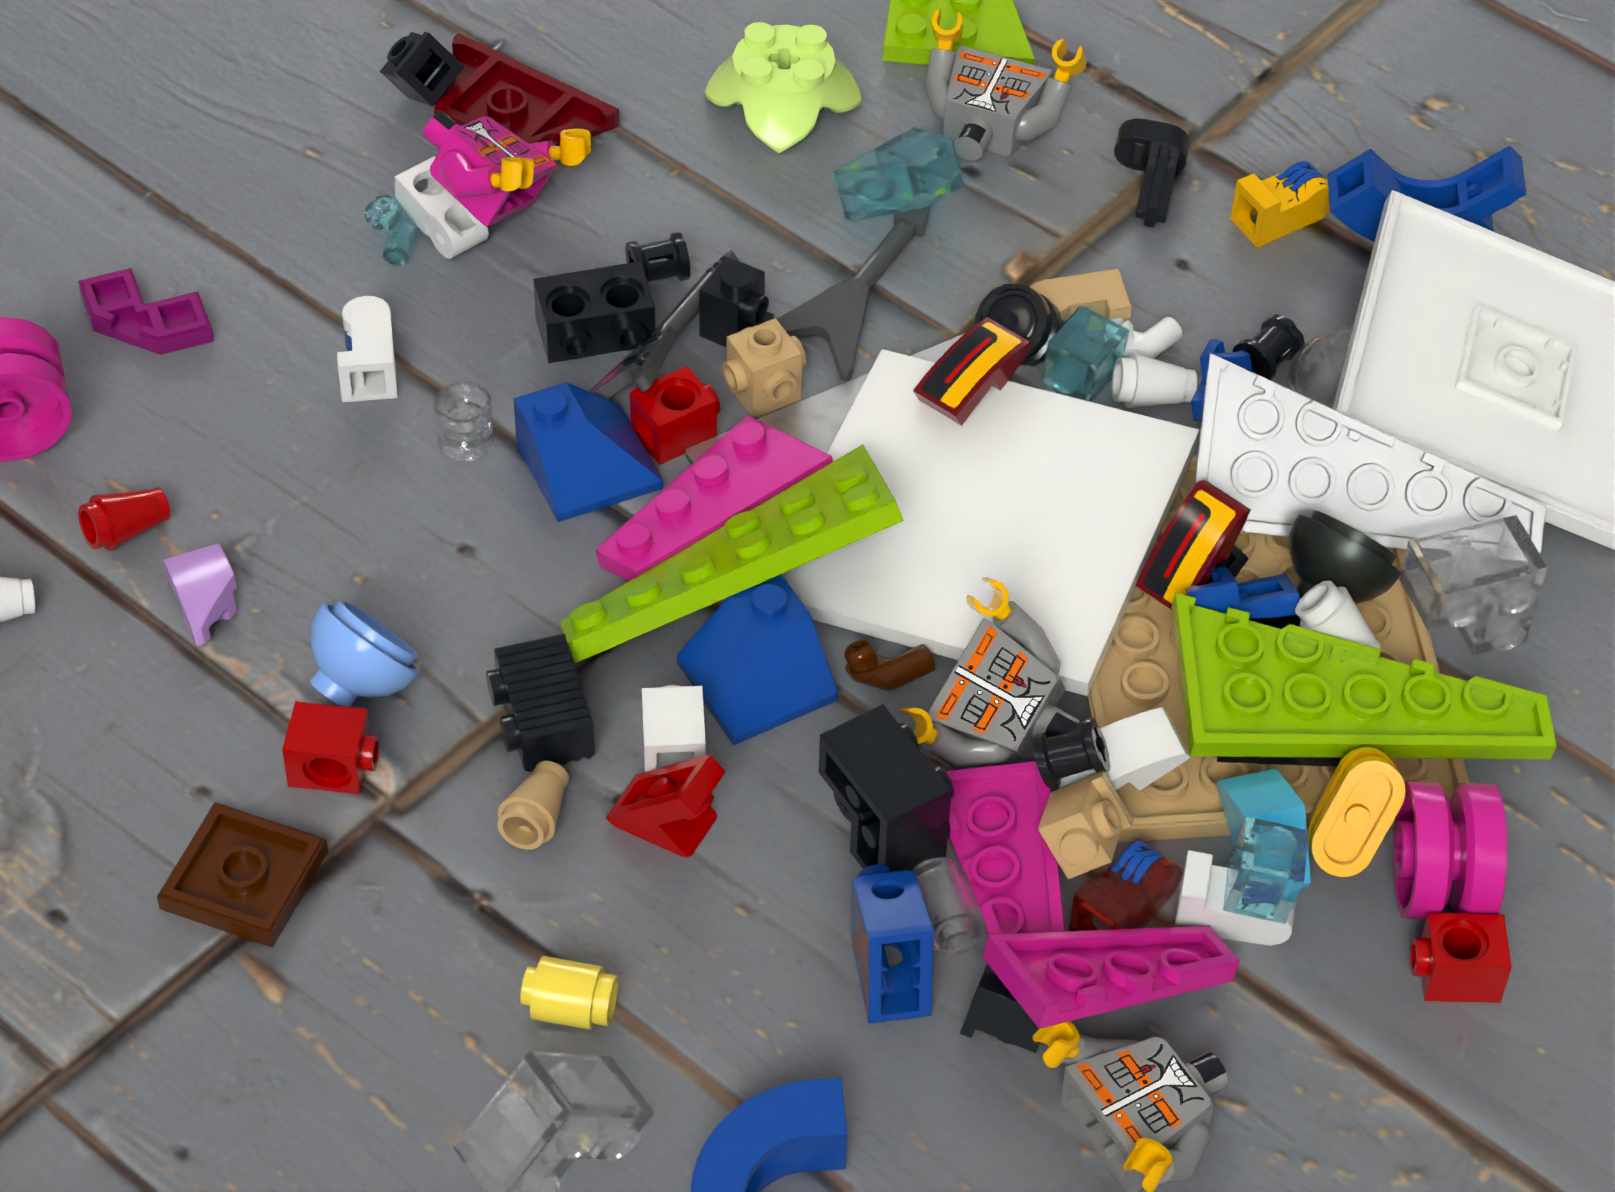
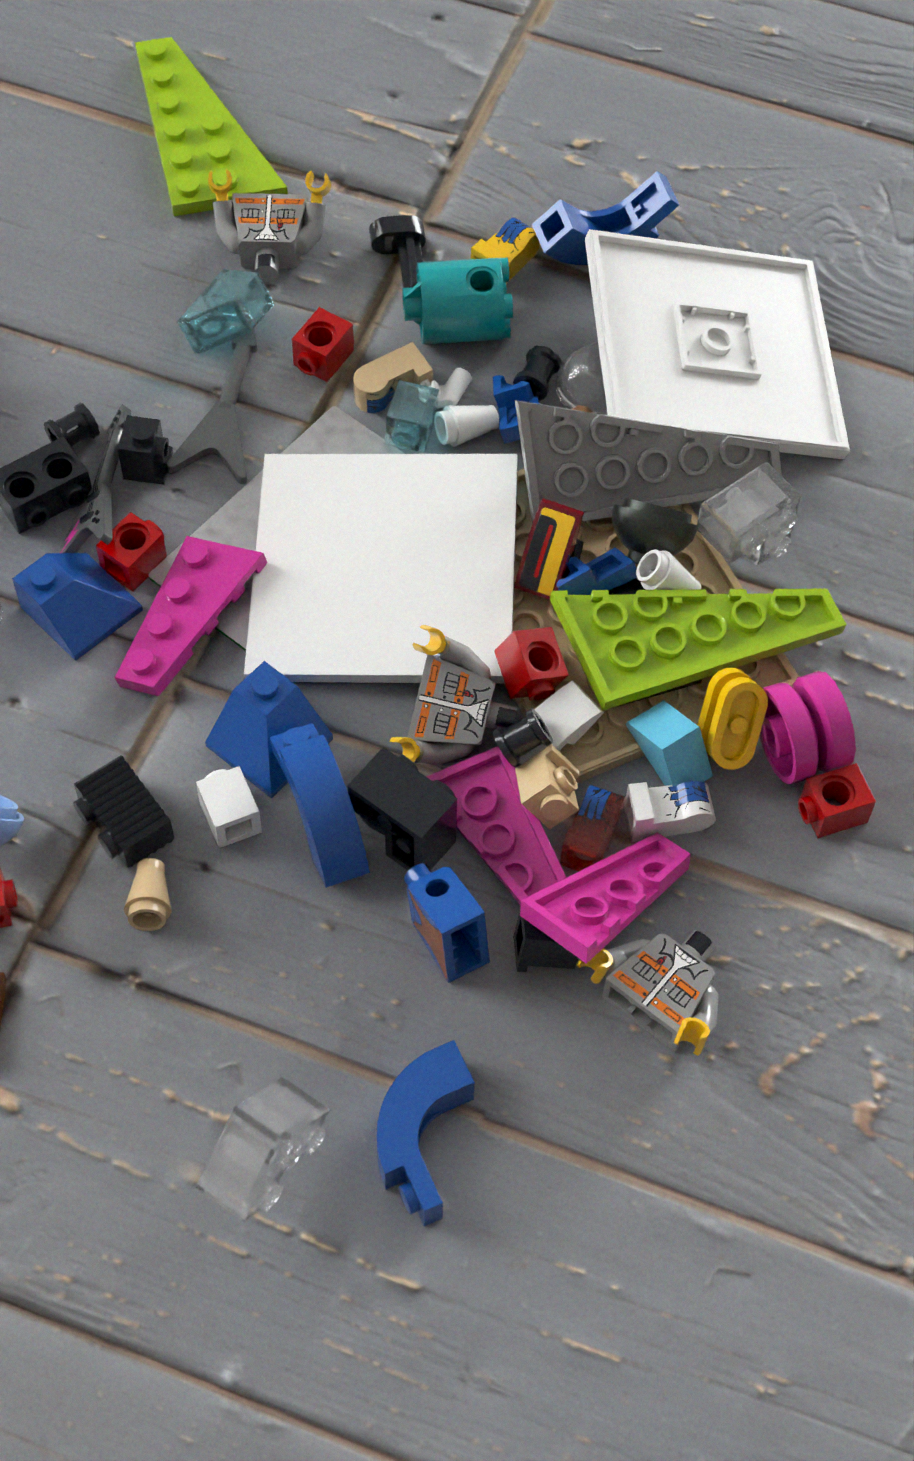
camera: 20 degrees left, 10 degrees up
light yellow brick [520,956,619,1030] -> none
lime wing [560,444,904,663] -> none
red slope [605,754,726,857] -> none
yellowish green brick [705,22,862,154] -> none
tan brick [722,318,806,418] -> none
reddish brown arm [844,640,935,691] -> none
clear brick [912,857,986,954] -> none
slope [913,317,1033,426] -> none
black wheel [975,283,1062,367] -> none
clear light blue brick [1223,817,1309,924] -> none
none -> blue arch [270,723,370,888]
none -> red brick [292,307,354,382]
none -> teal cylinder [402,258,513,345]
none -> red brick [494,627,569,701]

